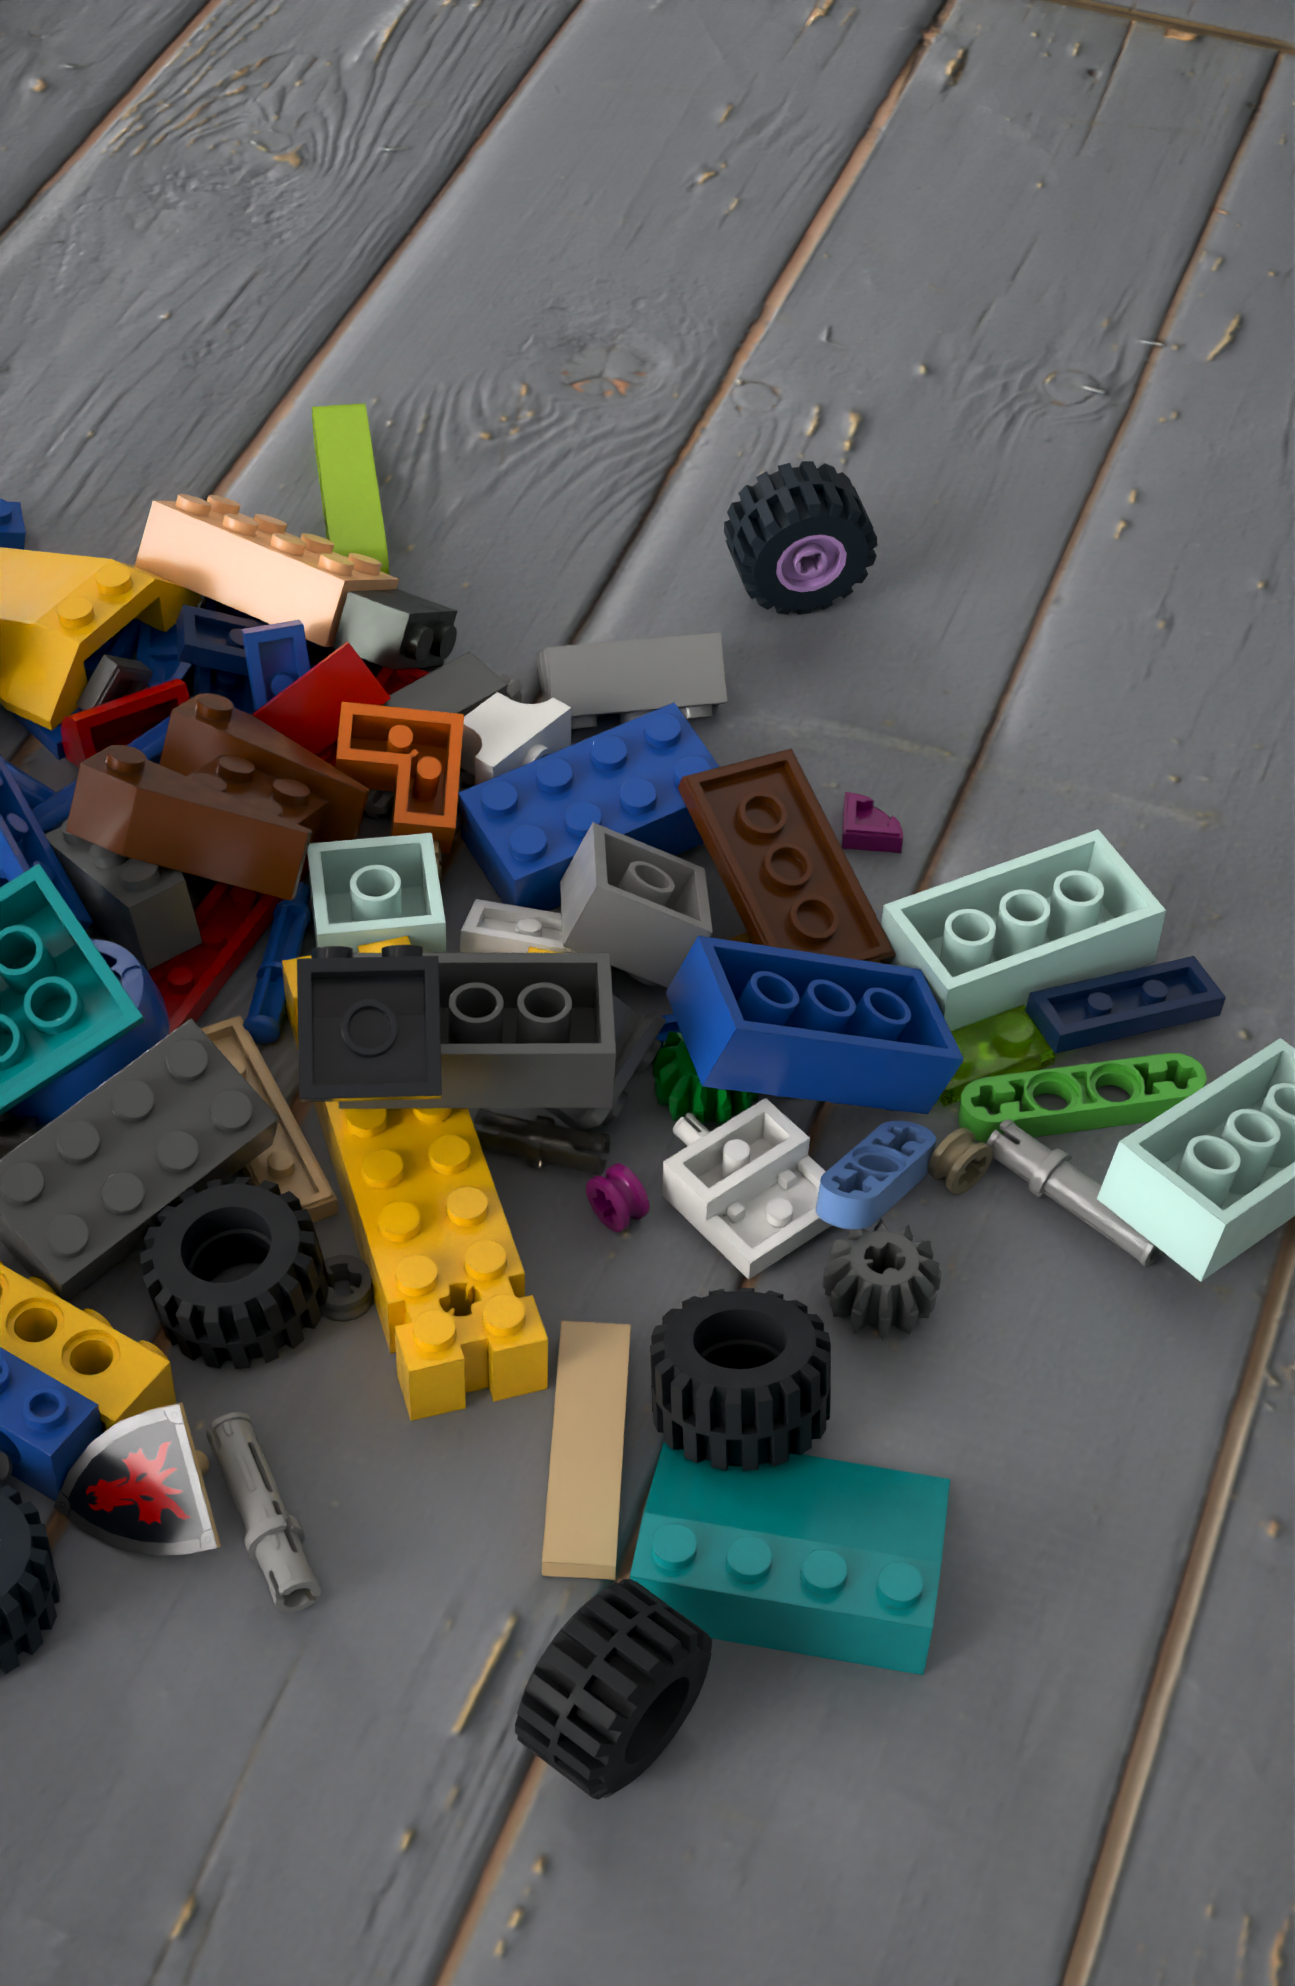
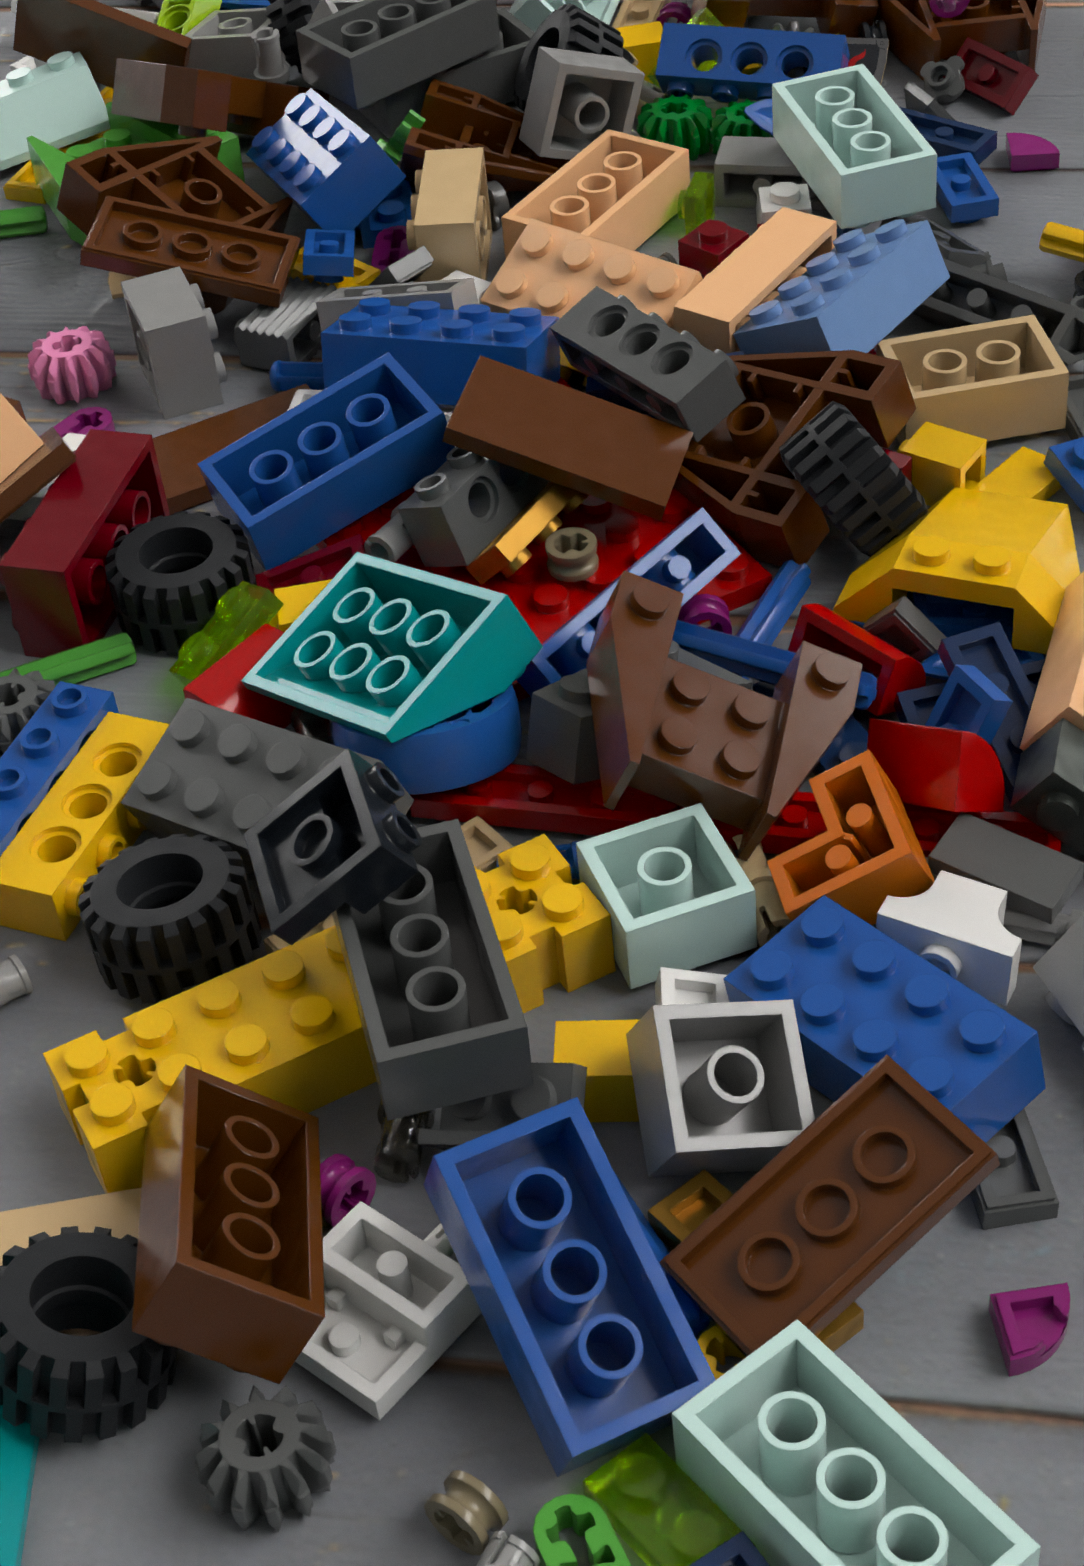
camera: 85 degrees right, 5 degrees down
medium blue beam [816,1121,936,1229] -> none
none -> reddish brown brick [132,1064,325,1384]

